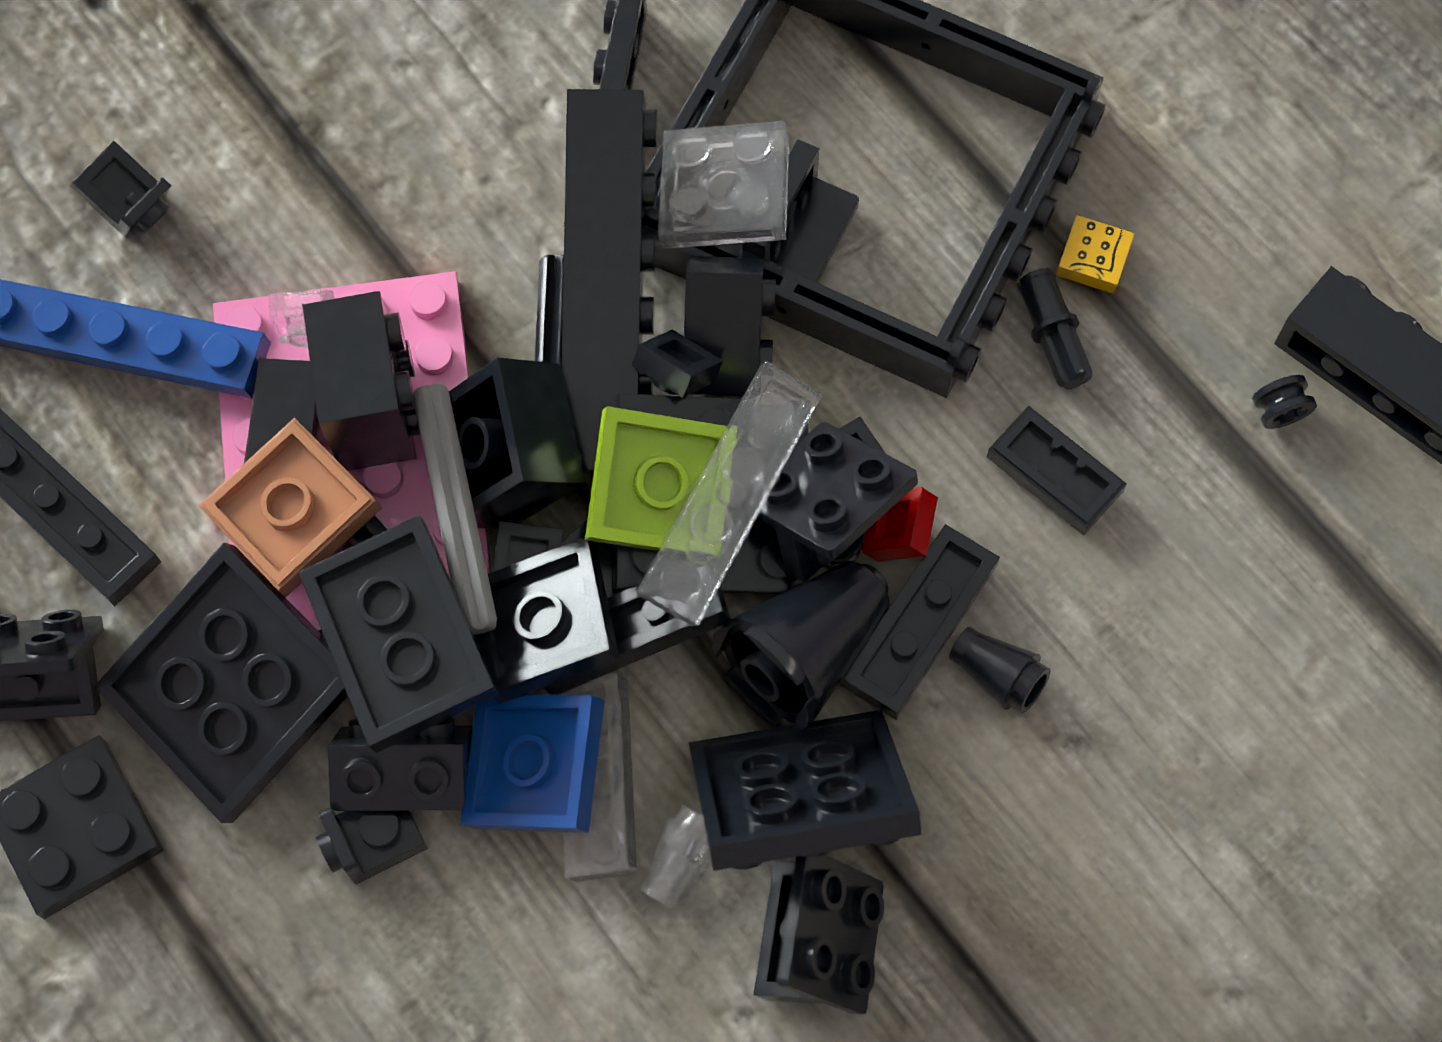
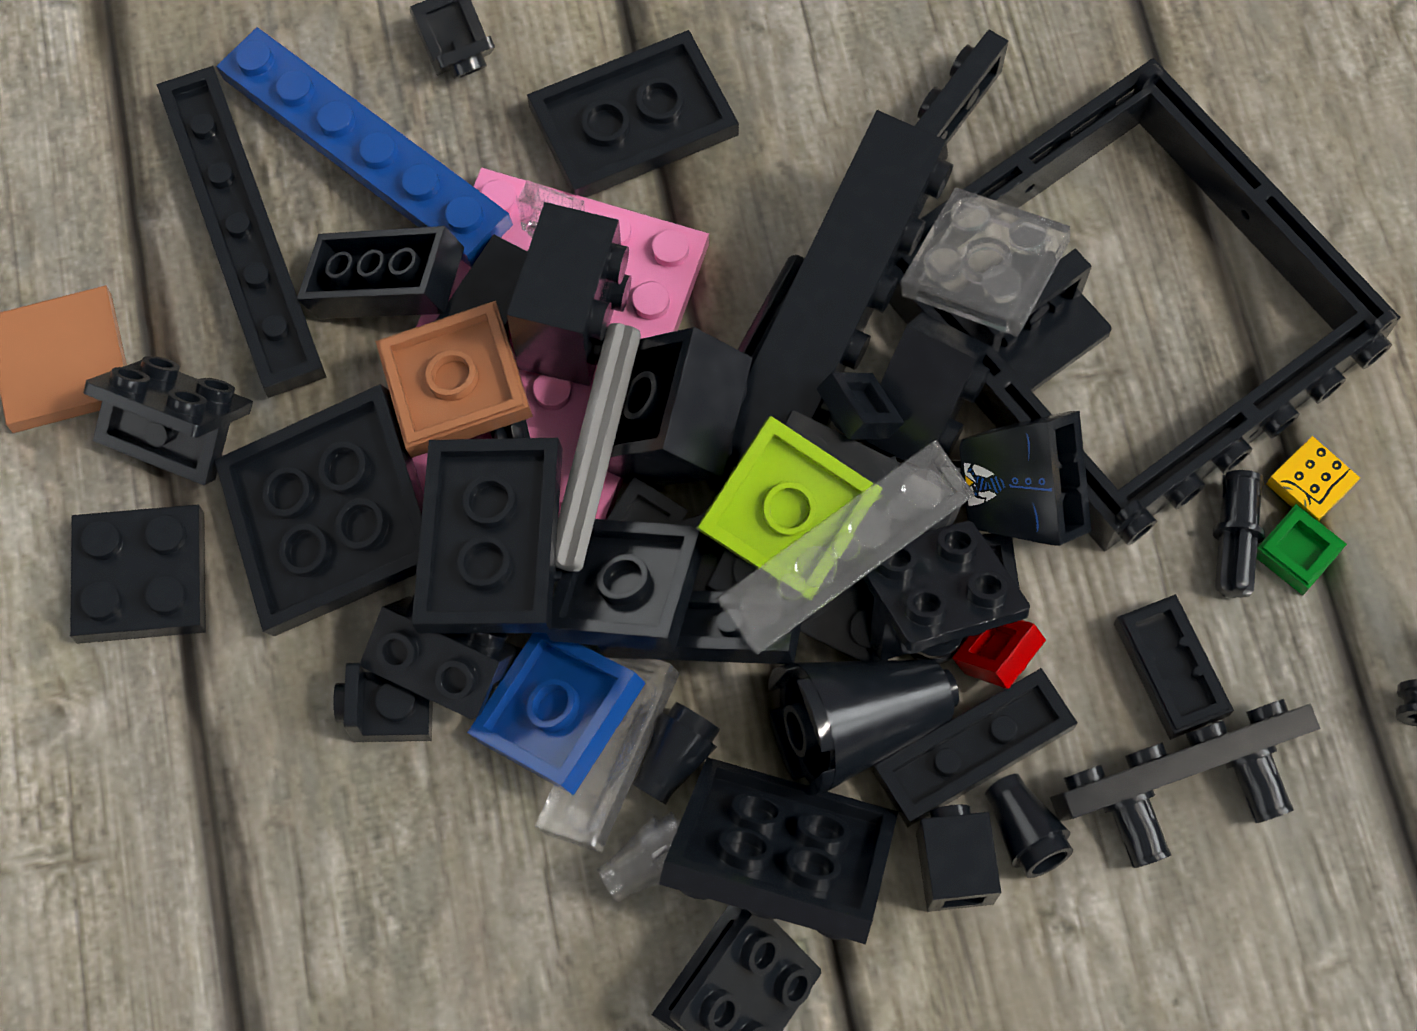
camera: 25 degrees right, 0 degrees up
none -> black piece [297,226,464,319]
none -> black plate [527,30,739,198]
none -> black cone [632,702,720,805]
none -> black brick [916,804,1002,912]
none -> black torso [937,411,1092,546]
none -> black plate [1050,699,1321,869]
none -> green tile [1256,504,1347,595]

